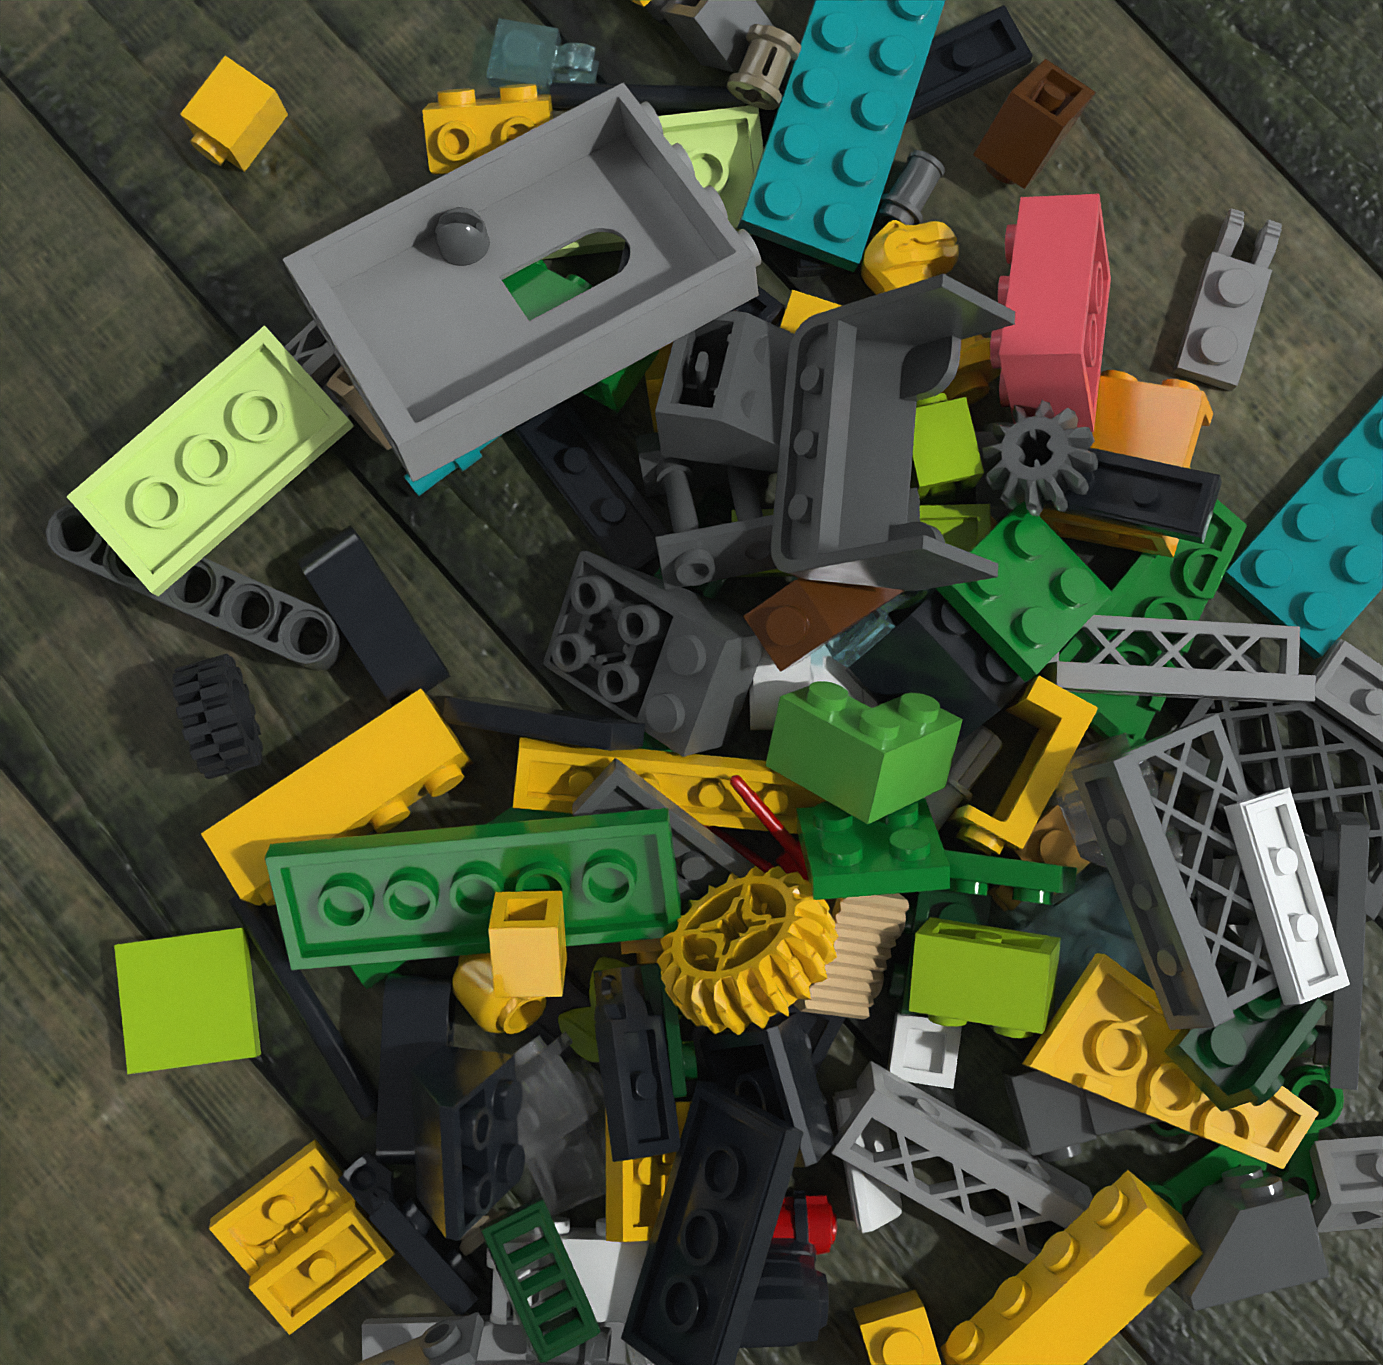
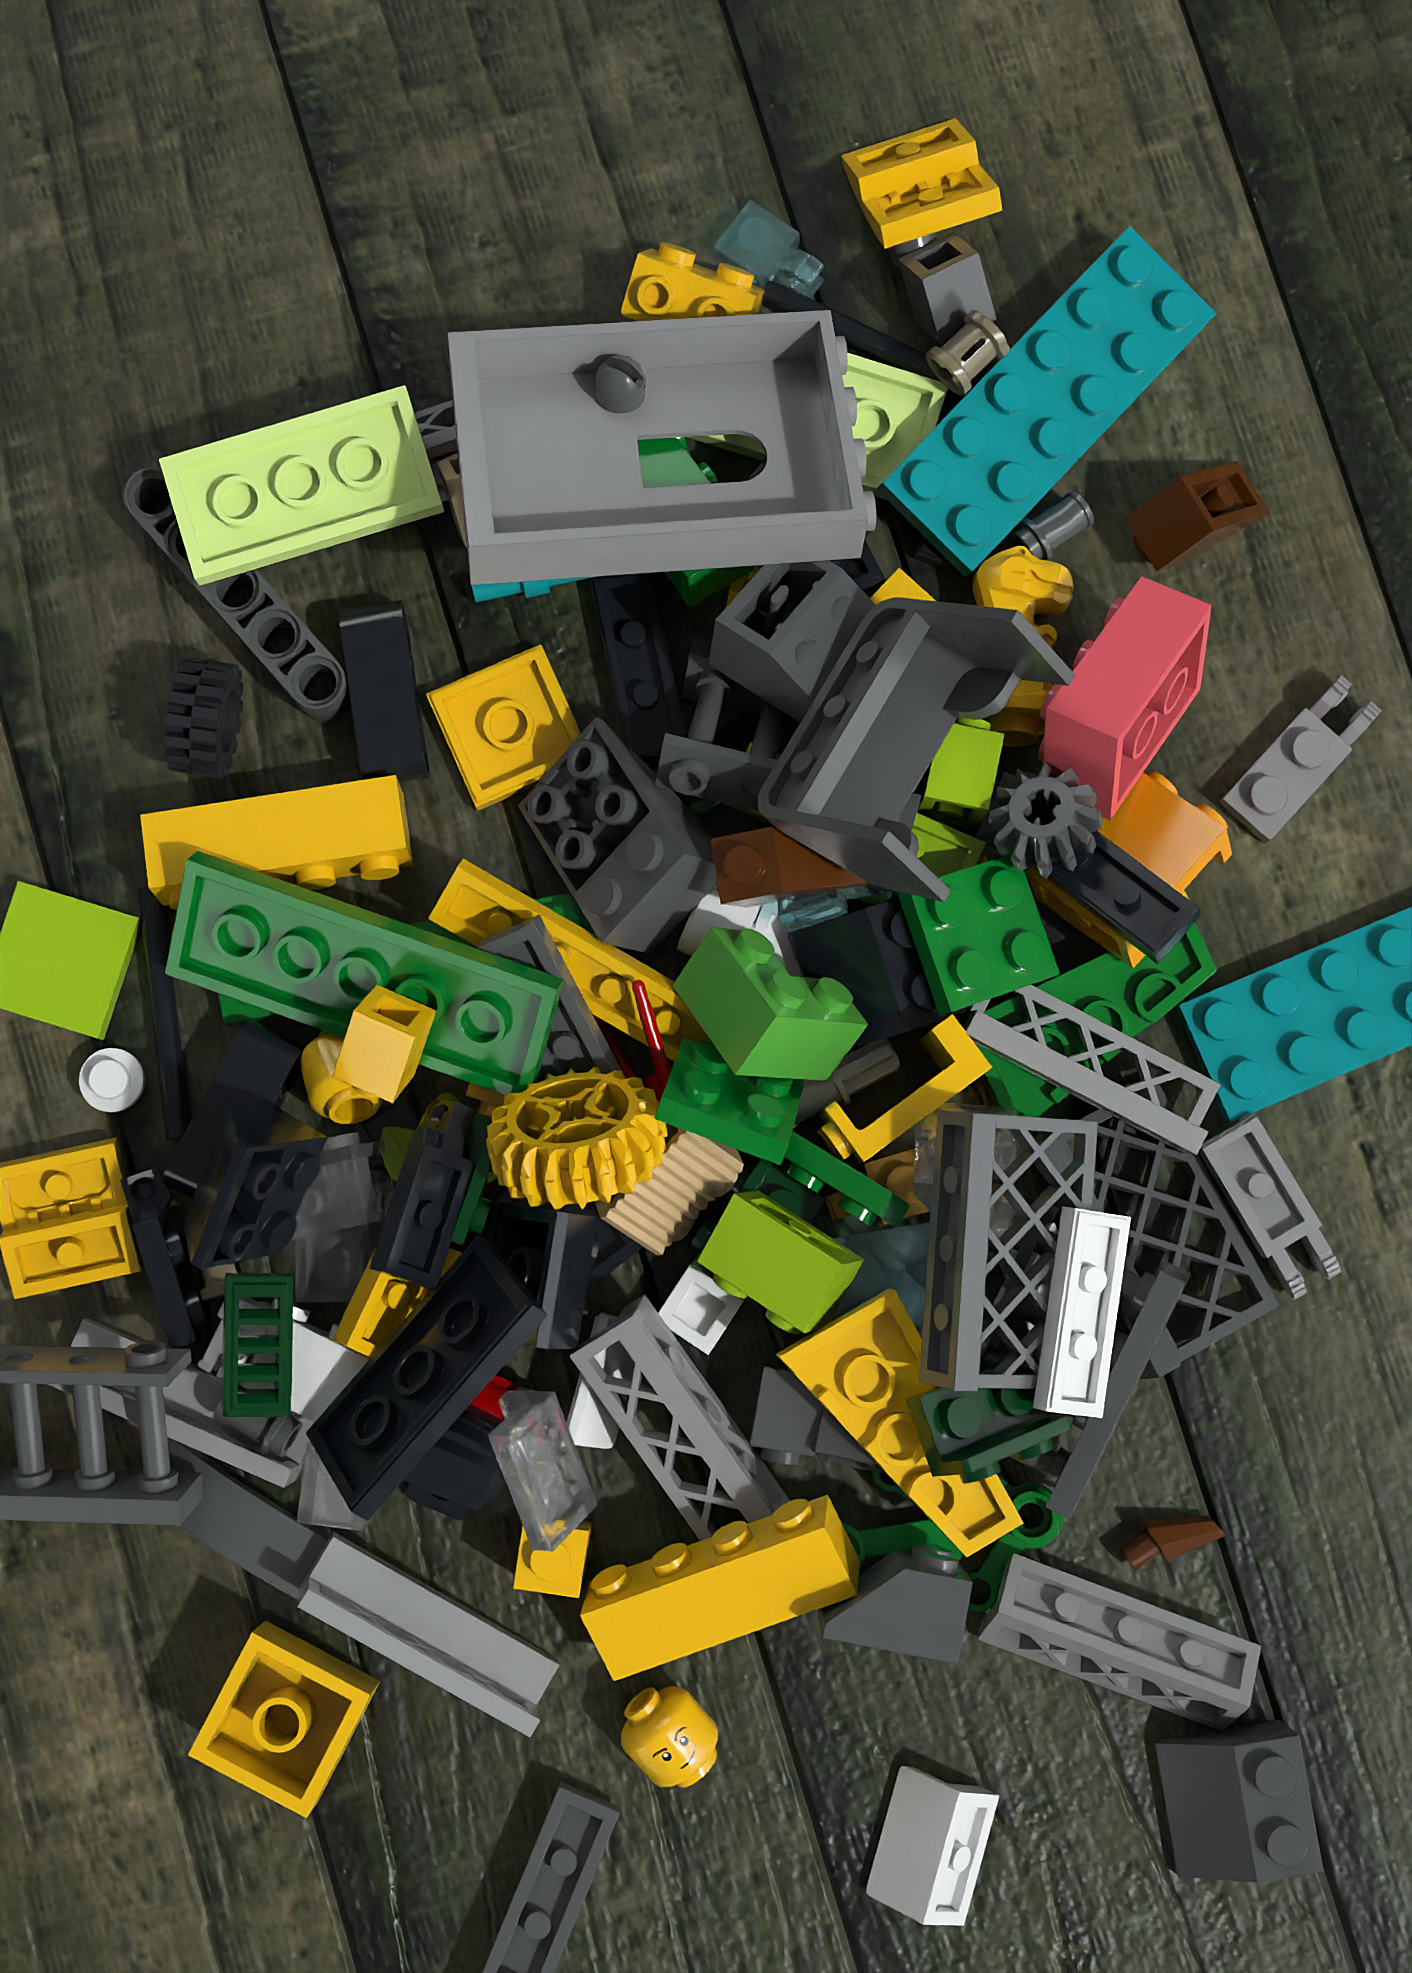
camera: 20 degrees right, 0 degrees up
yellow brick [180,55,288,172] -> none
black tile [443,697,645,751] -> none
black tile [905,5,1033,124] -> none
none -> white plate [79,1048,145,1112]
none -> yellow tile [426,644,581,811]
none -> clear bracket [488,1391,597,1552]

